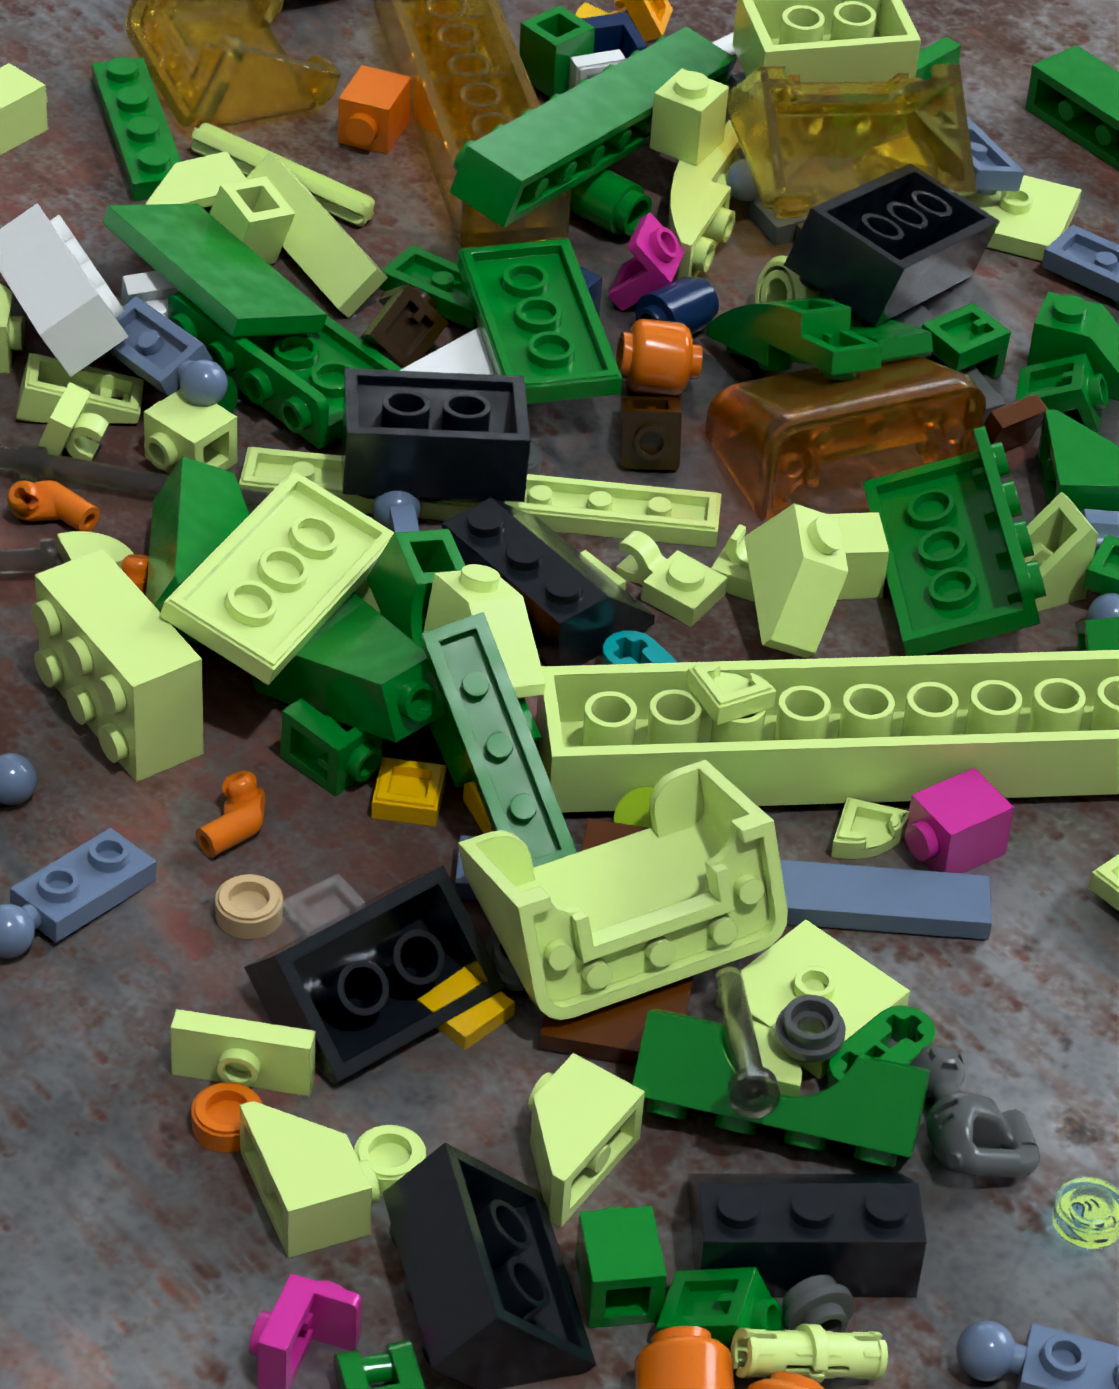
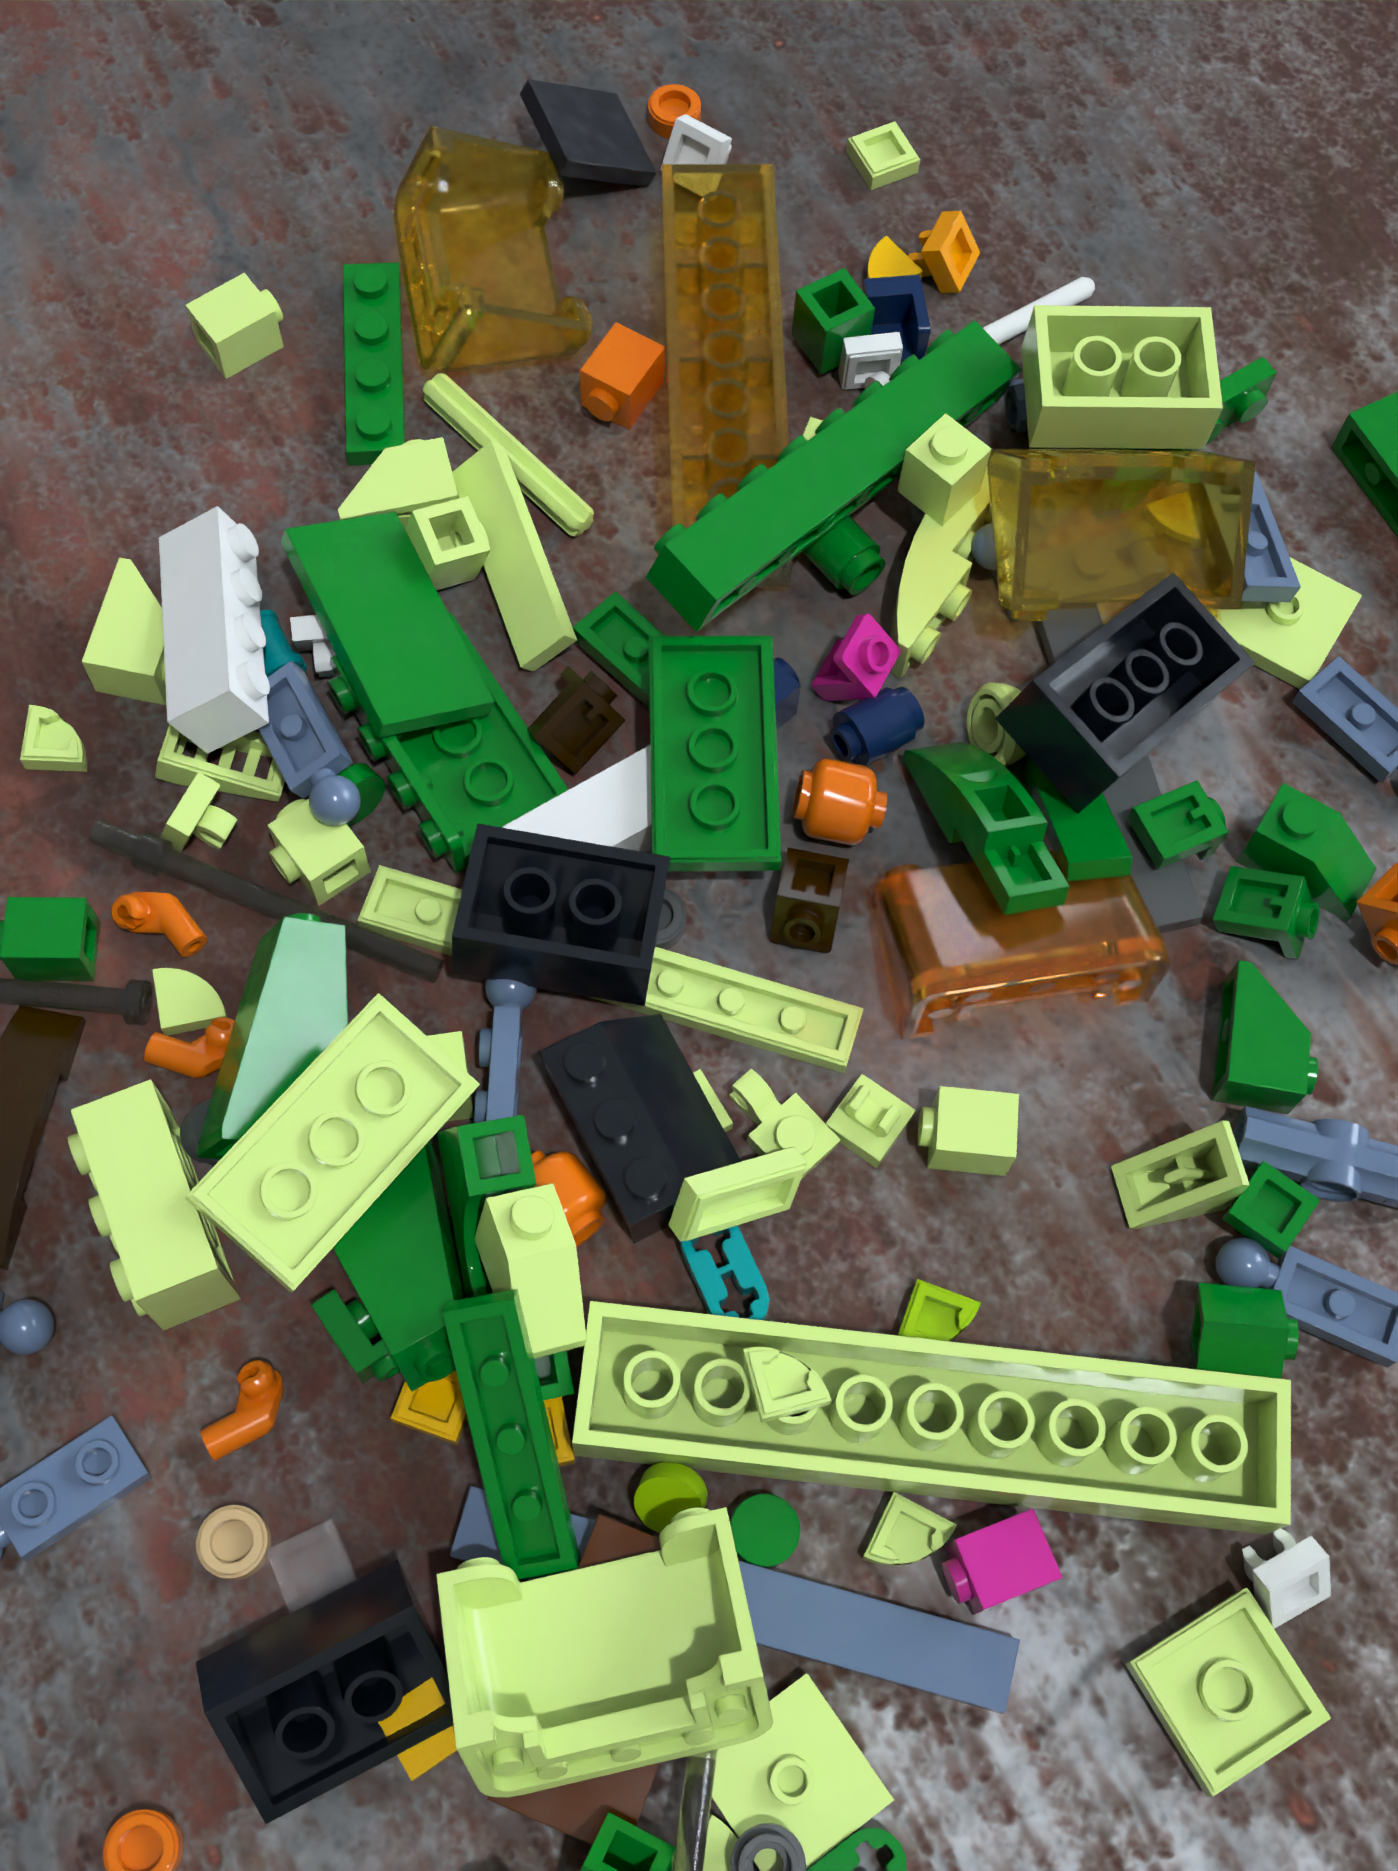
camera: 10 degrees right, 25 degrees up
yellowish green plate [170,1009,315,1096] -> none
yellowish green slope [744,503,849,658] -> none
green bracket [863,426,1046,656] -> none
reddish brown tile [973,394,1048,452] -> none
none -> yellowish green tile [668,1146,808,1242]

